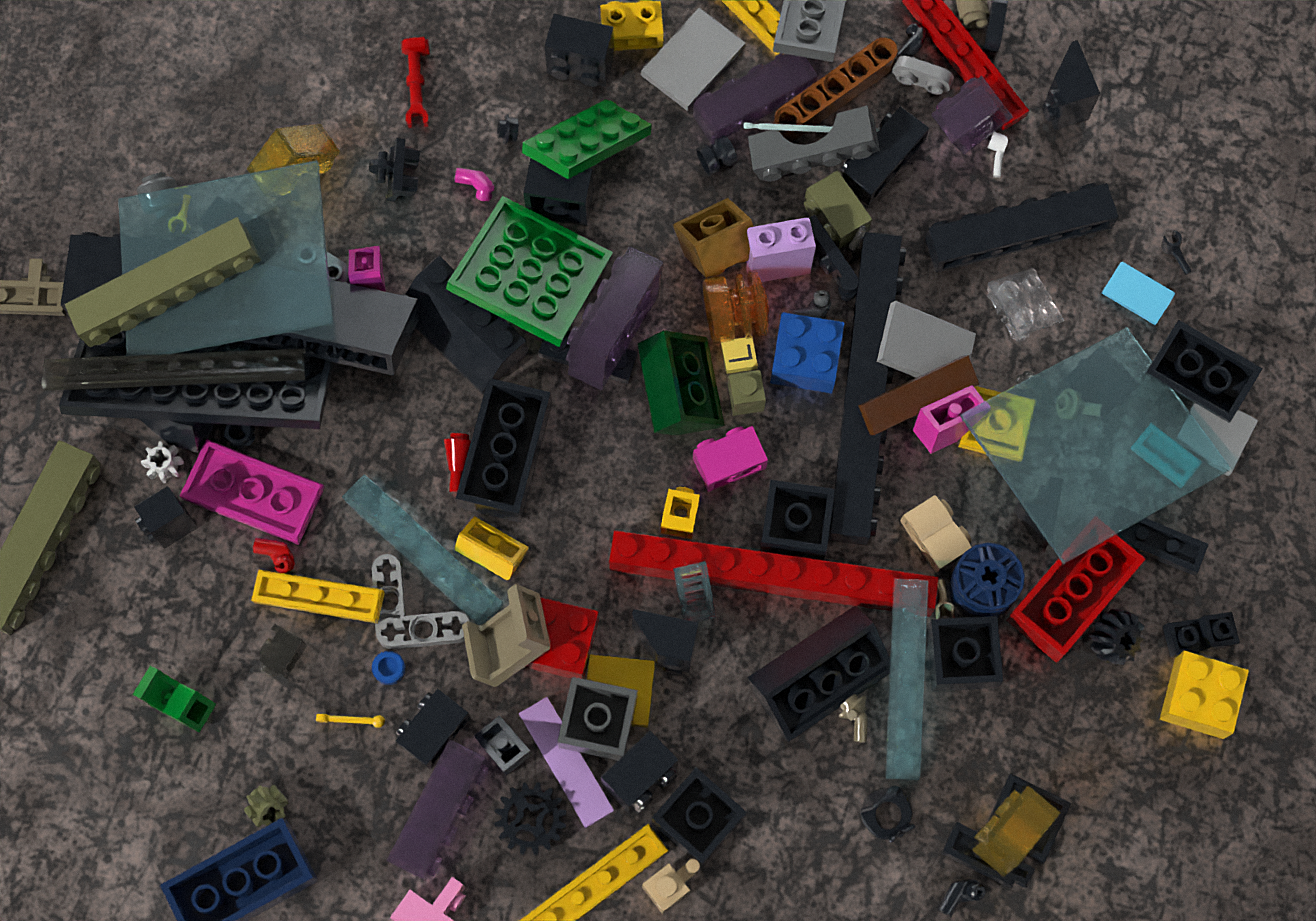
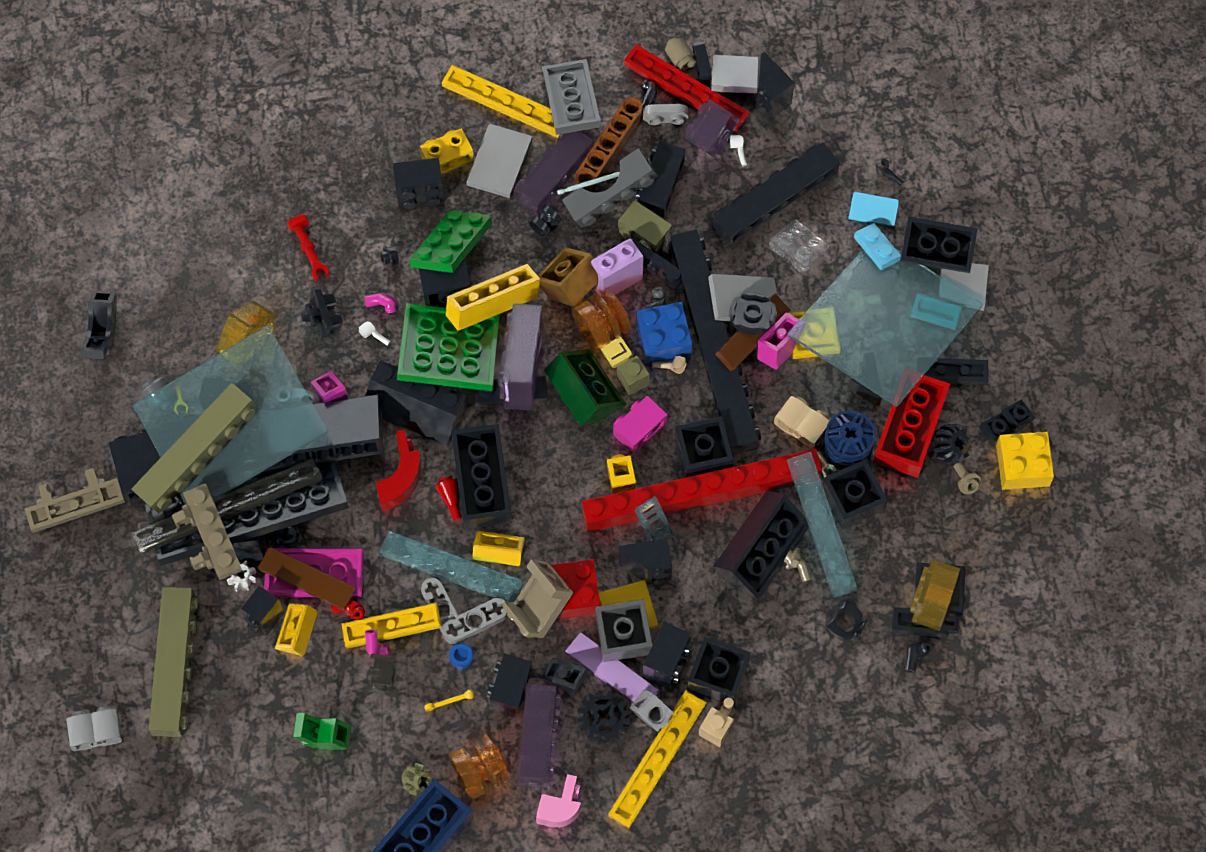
camera: 20 degrees left, 5 degrees down
none -> black arch [80,290,117,360]
none -> dark tan hinge [172,483,243,580]
none -> reddish brown tile [258,547,356,611]
none -> yellow slope [275,603,318,656]
none -> white hand [359,322,391,346]
none -> dark pink arm [365,629,390,659]
none -> red arch [376,430,421,512]
none -> yellow brick [446,264,540,331]
none -> clear orange wheel [448,734,510,801]
none -> light grey brick [629,689,674,732]
none -> tan hand [652,356,687,374]
none -> light grey tile [711,55,758,93]
none -> black tile [729,292,777,335]
none -> medium azure plate [854,223,901,270]
none -> dark tan plate [953,462,982,494]

